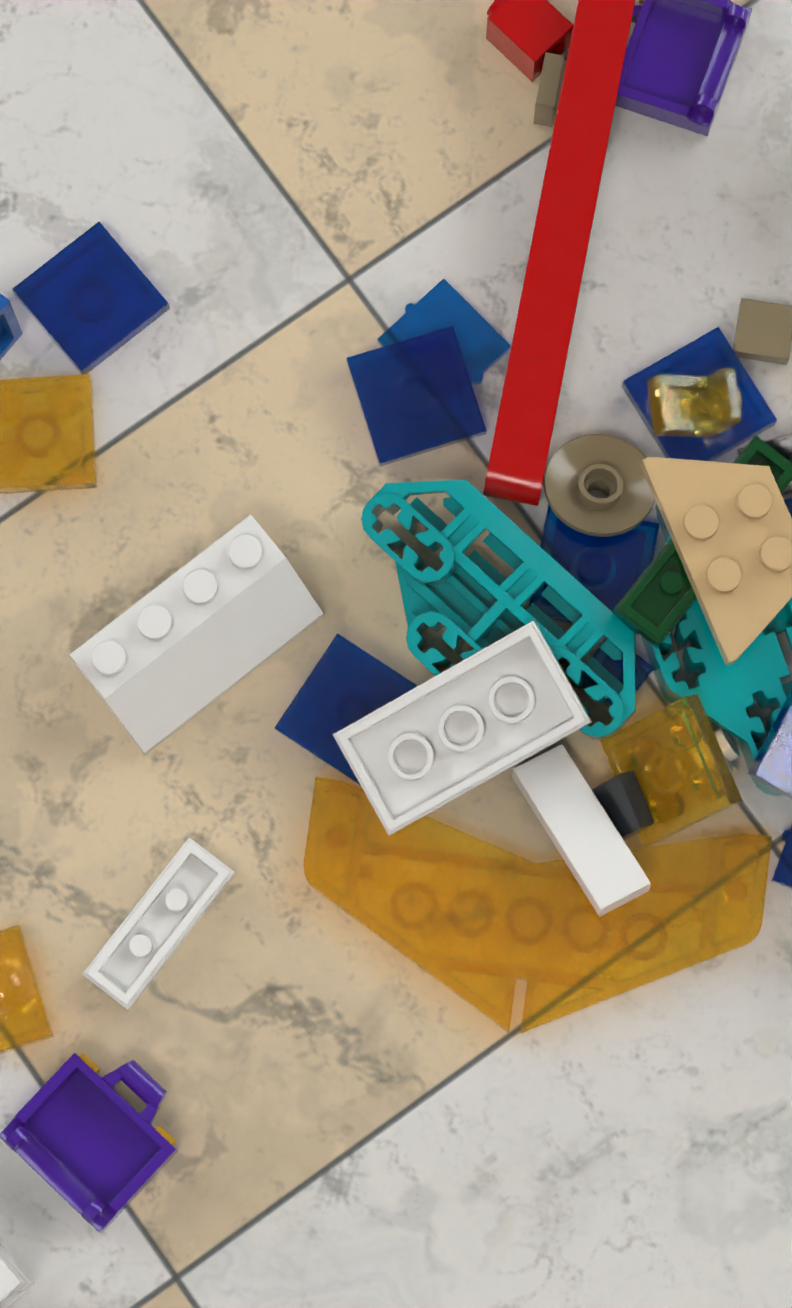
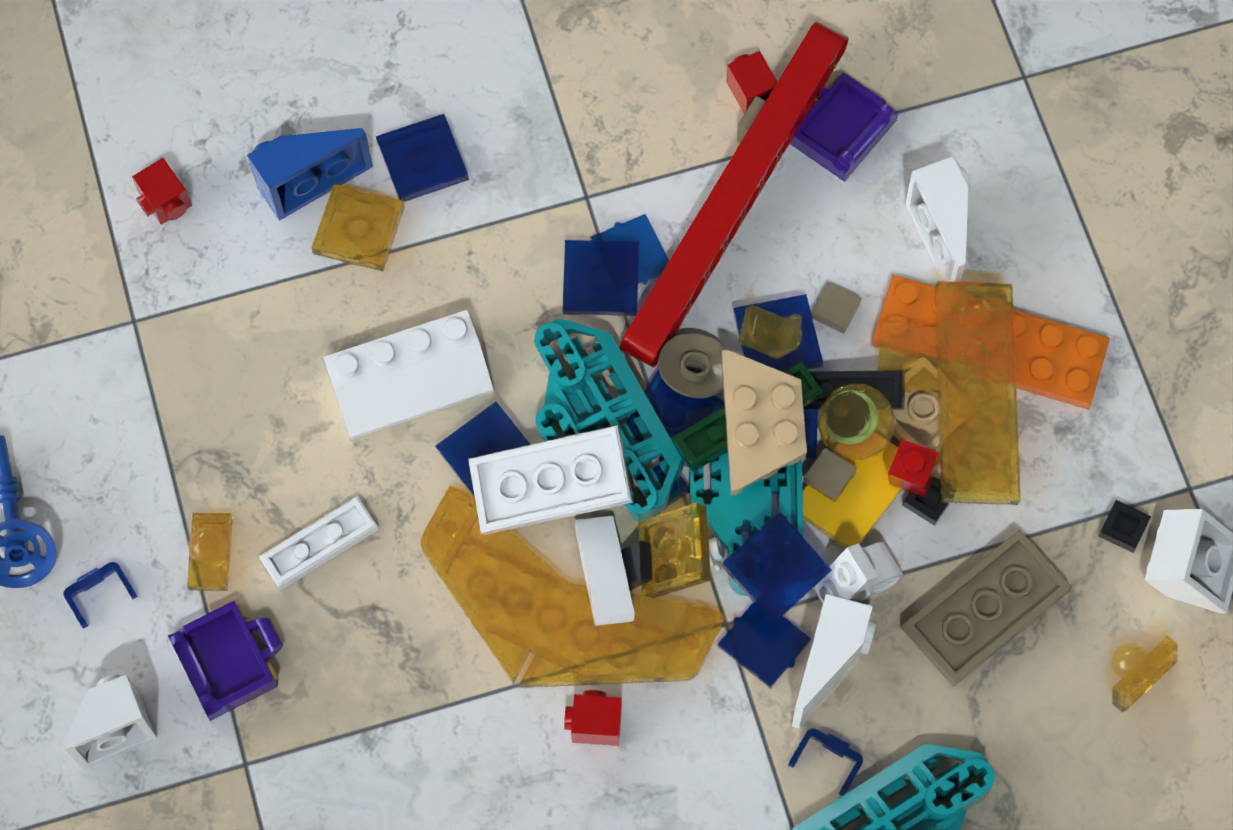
camera: 20 degrees right, 10 degrees down
none -> red brick [564,690,622,746]

